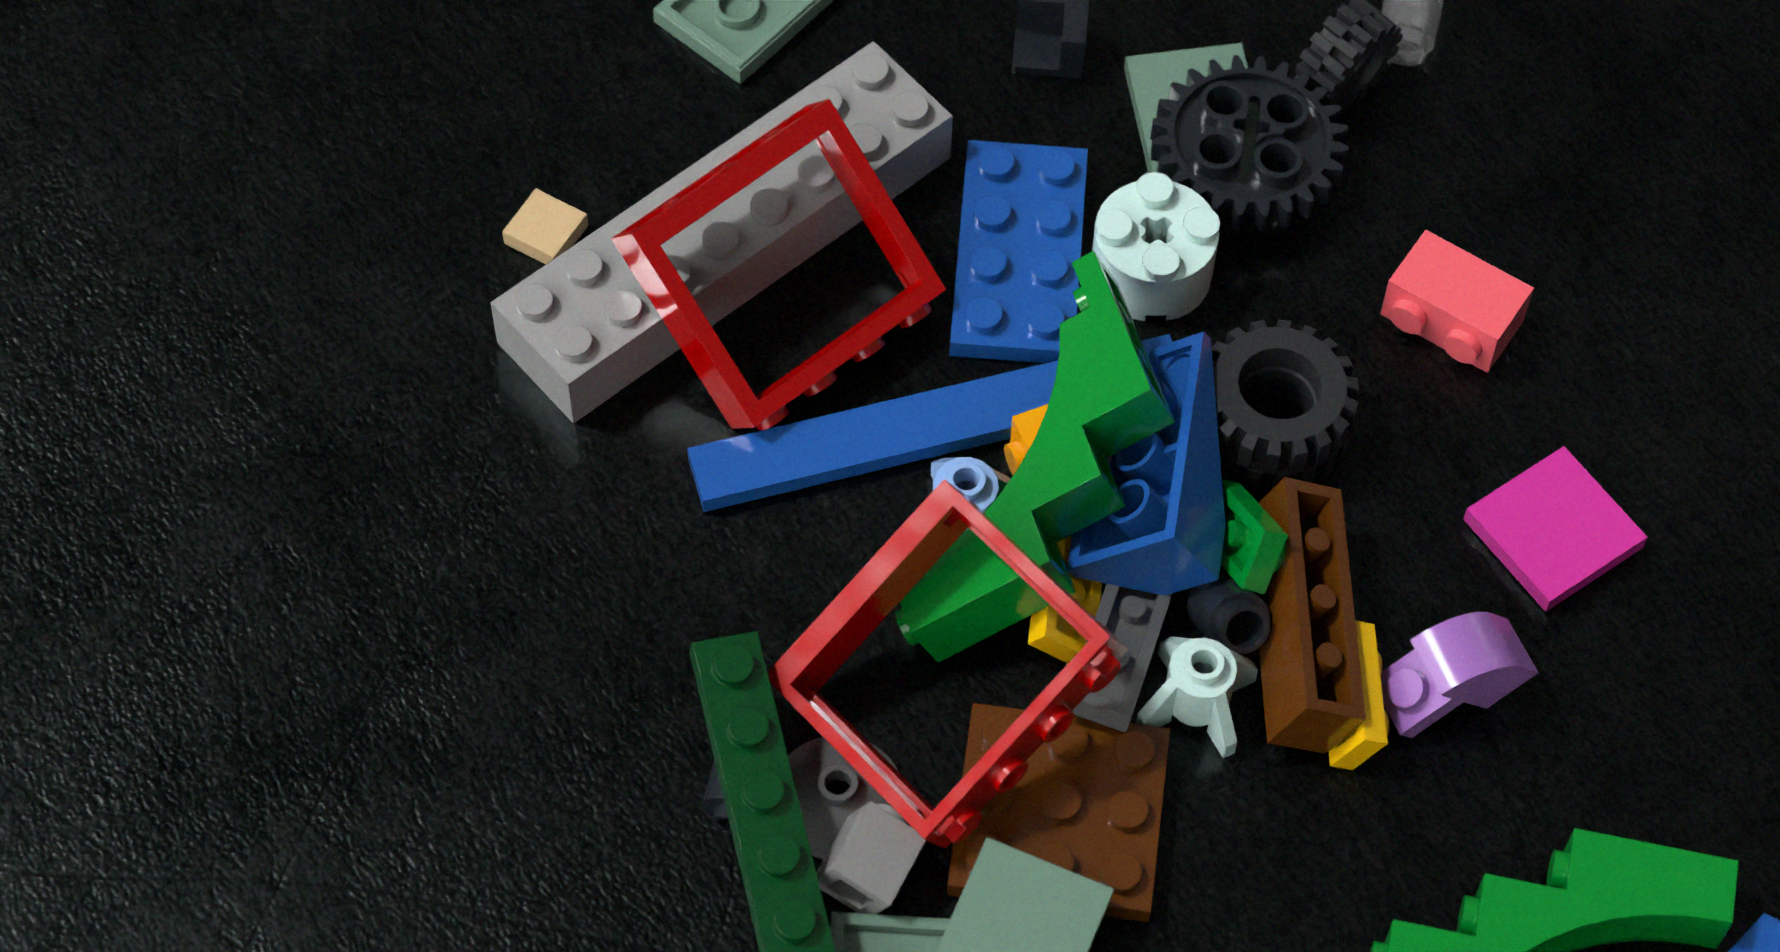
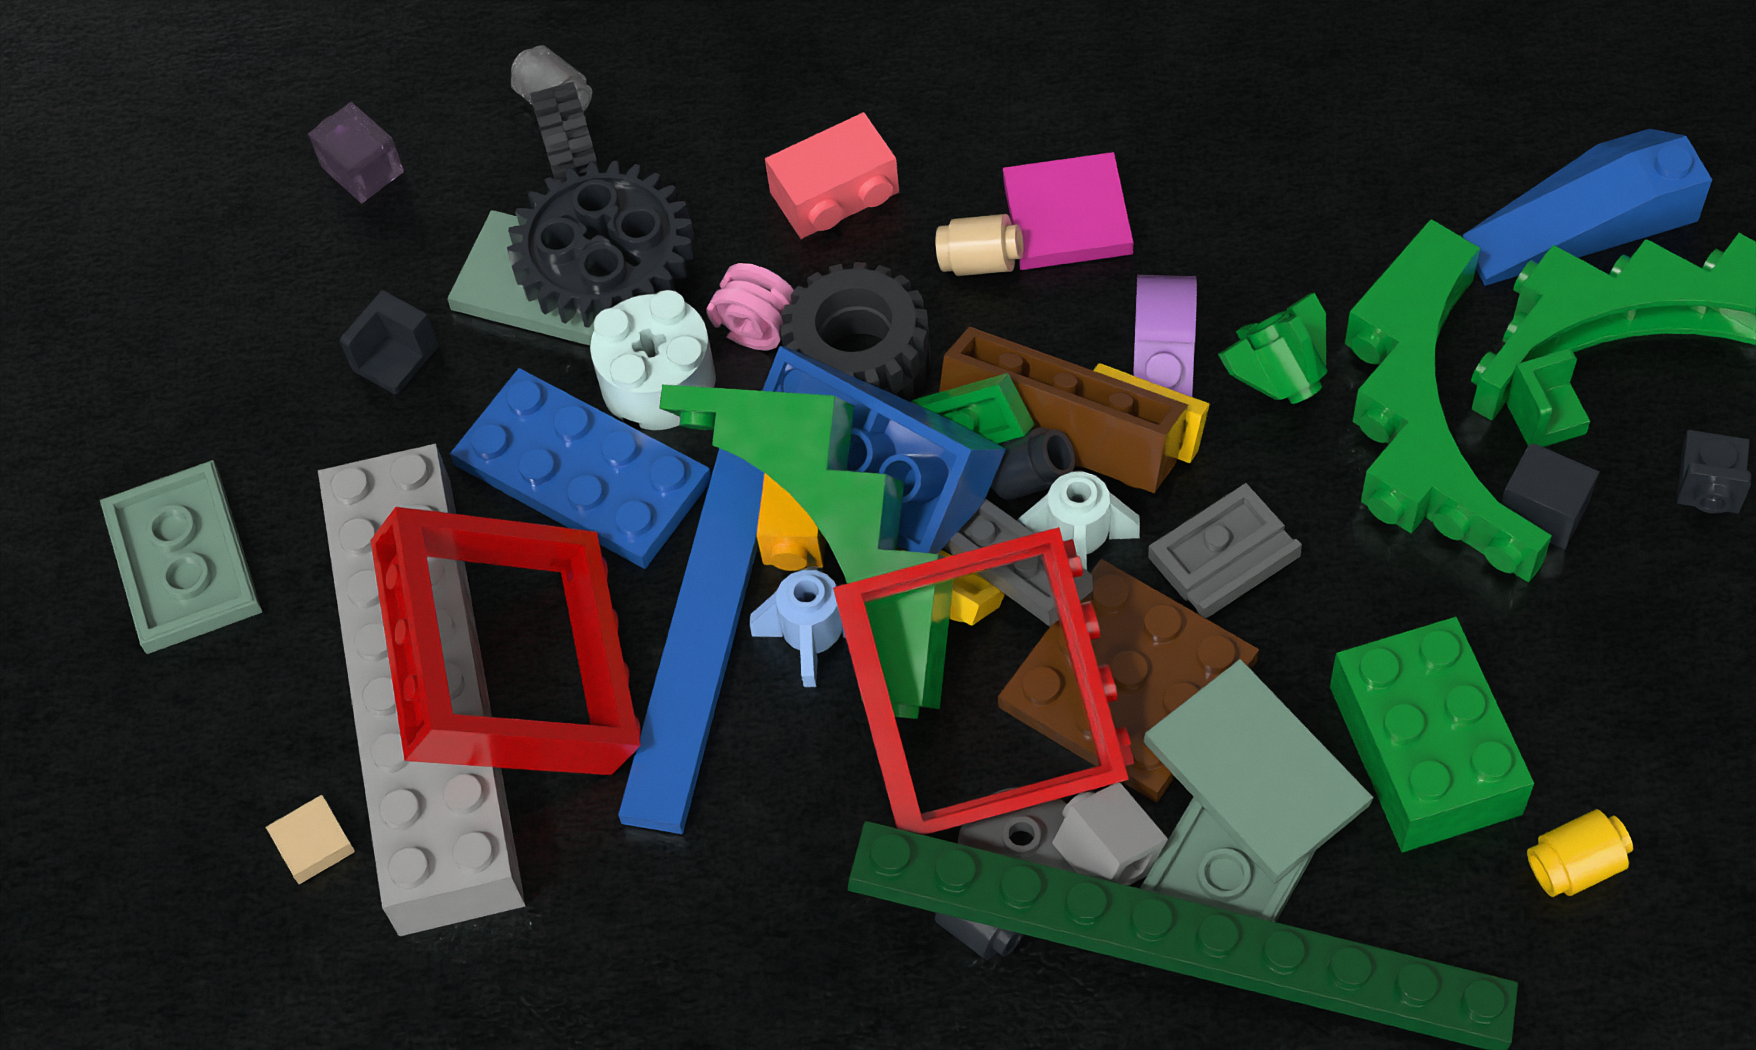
camera: 55 degrees left, 0 degrees up
none -> bright pink wheel [707,263,794,350]
none -> tan brick [936,214,1024,276]
none -> dark grey plate [1148,483,1302,619]
none -> green brick [1218,293,1328,404]

